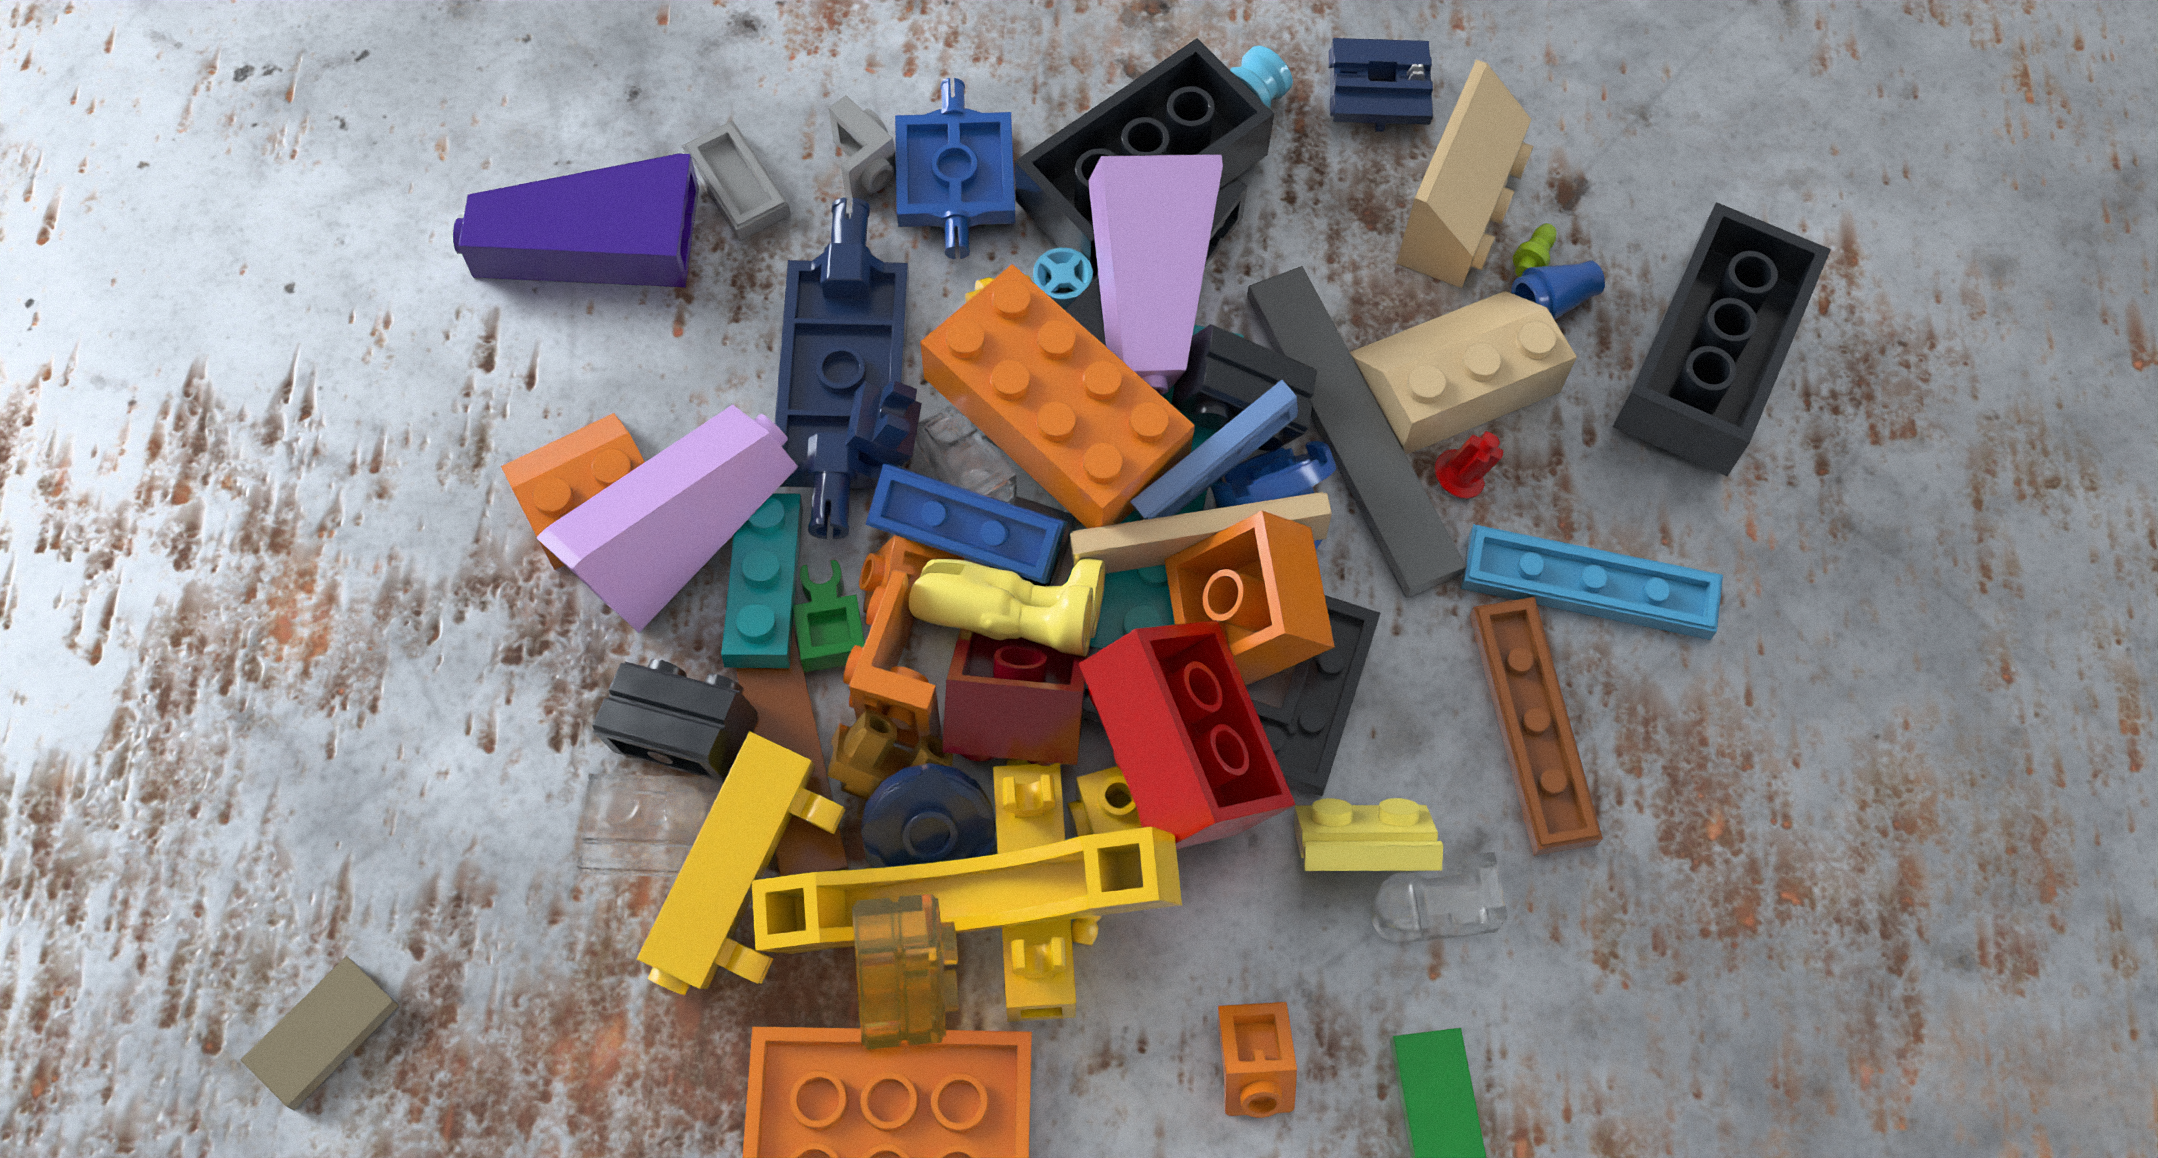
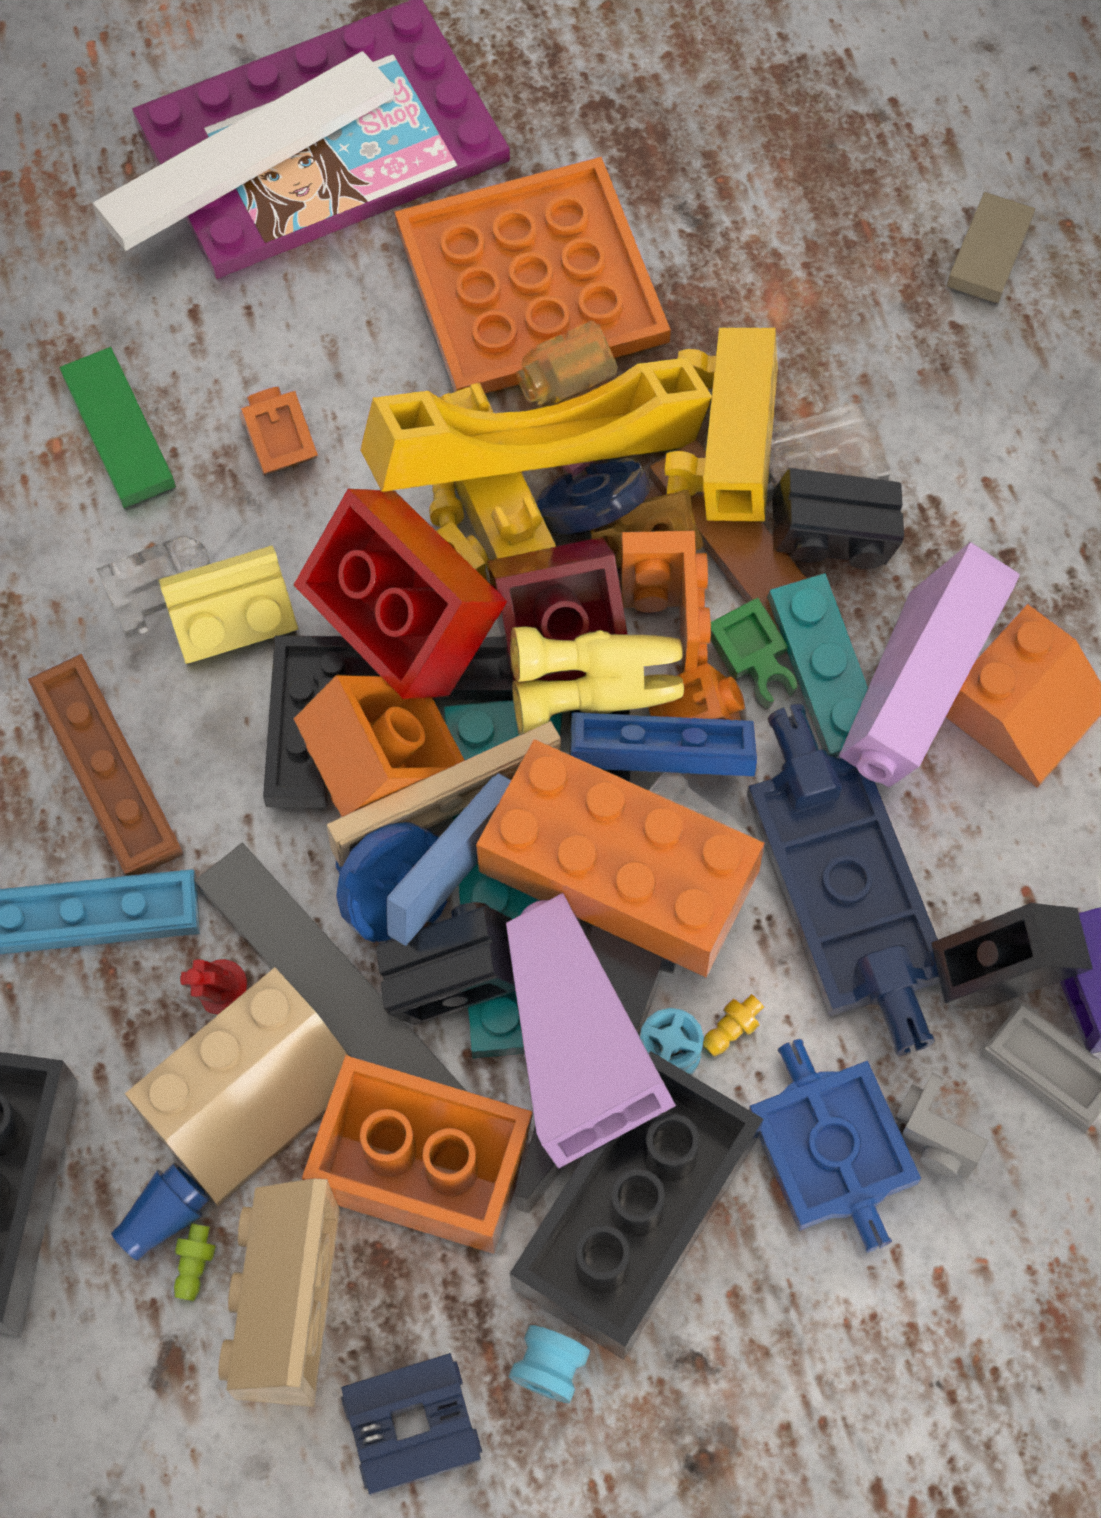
camera: 165 degrees right, 0 degrees up
dark blue tile [845,380,922,466] -> none
none -> orange slope [302,1055,533,1254]
none -> black brick [931,903,1093,1006]

